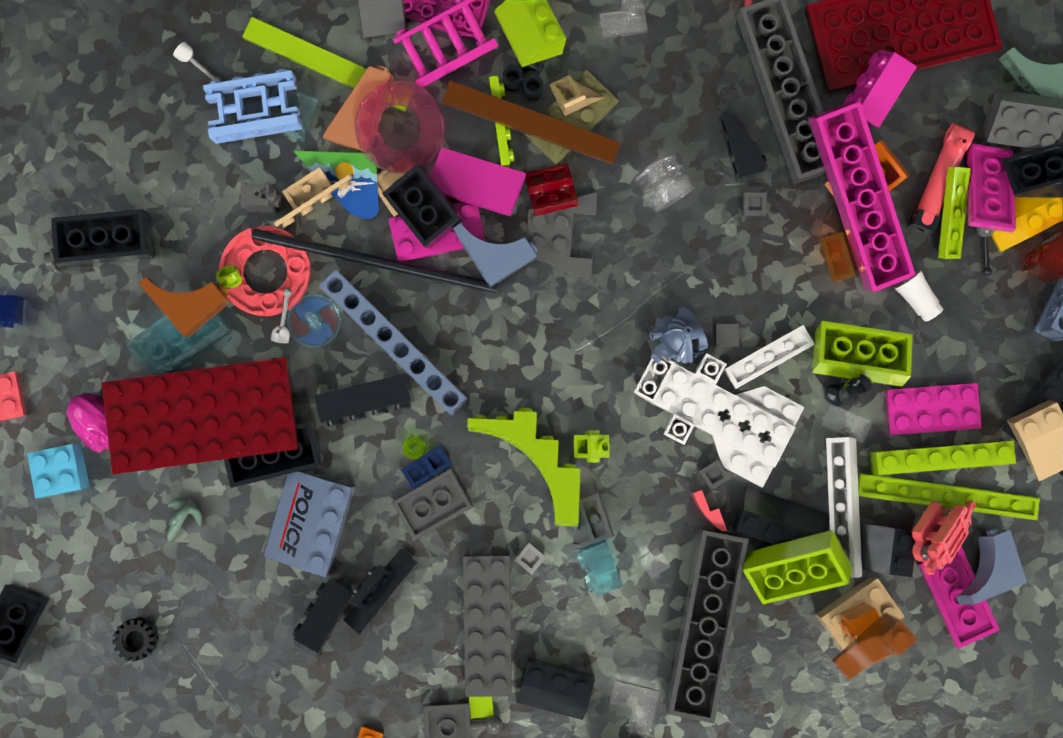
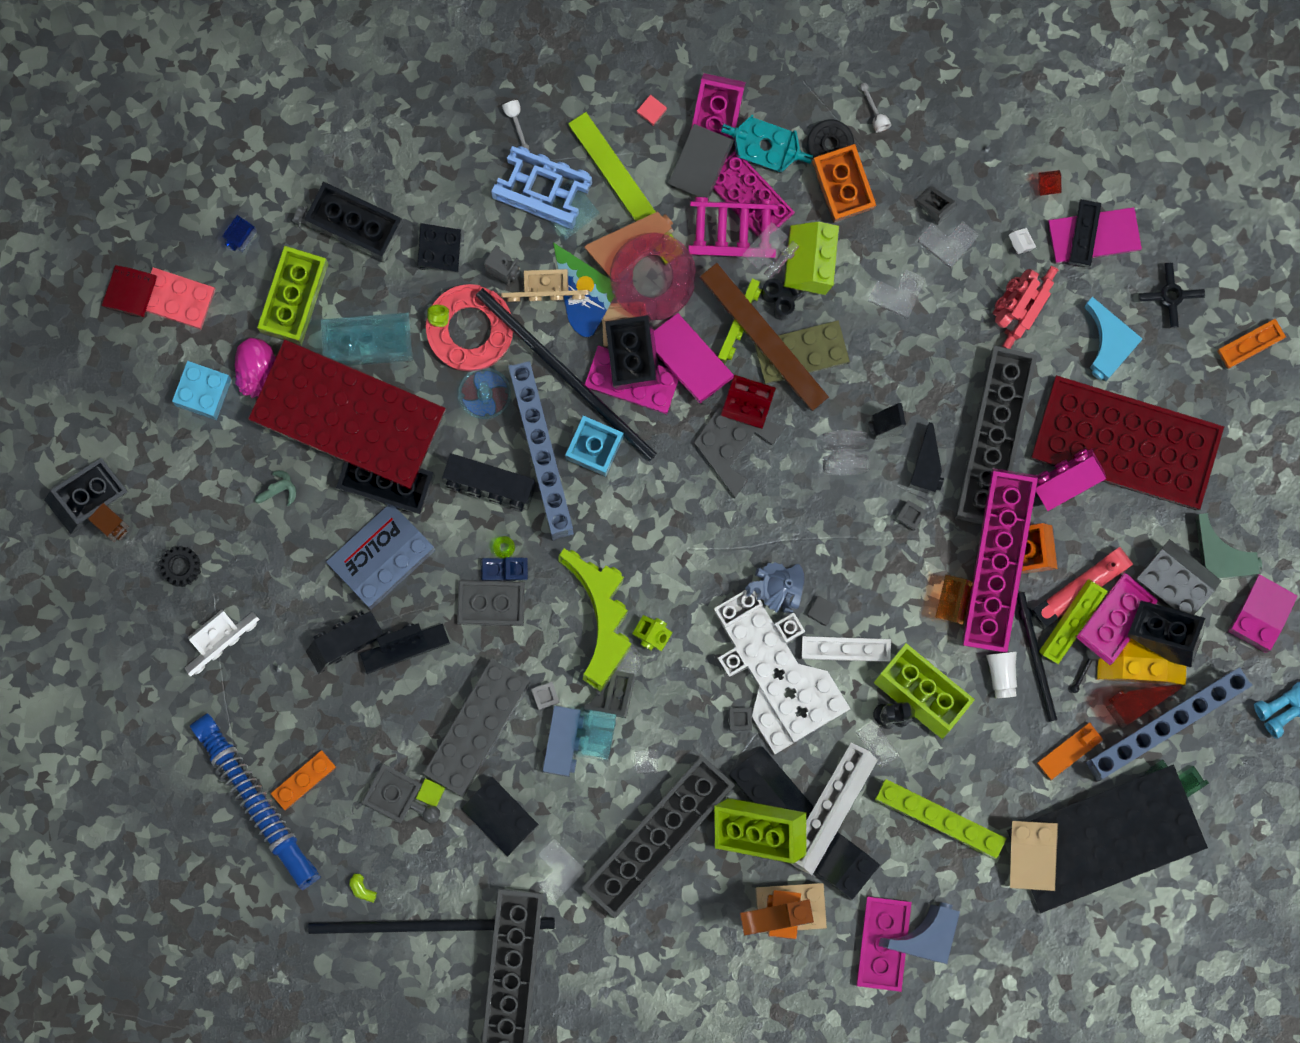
camera: 30 degrees right, 5 degrees down
dark orange arch [139,277,231,338] -> none
hinge [271,288,292,343] -> none
sand blue arch [453,223,537,288] -> none
tan slope [550,75,605,116] -> none
coral slope [691,489,727,532] -> none
lime tile [858,473,1040,520] -> none
dark pink plate [885,383,982,435] -> none
coral piece [912,500,976,575] -> none
none -> reddish brown brick [88,503,129,542]
none -> white bracket [185,610,259,677]
none -> lime brick [257,246,328,346]
none -> black hinge [417,223,461,272]
none -> sand blue brick [543,706,584,777]
none -> medium azure brick [565,416,624,477]
none -> clear plate [742,222,799,279]
none -> black slope [868,403,906,440]
none -> black bar [1017,592,1057,722]
none -> orange hinge [1037,722,1103,781]

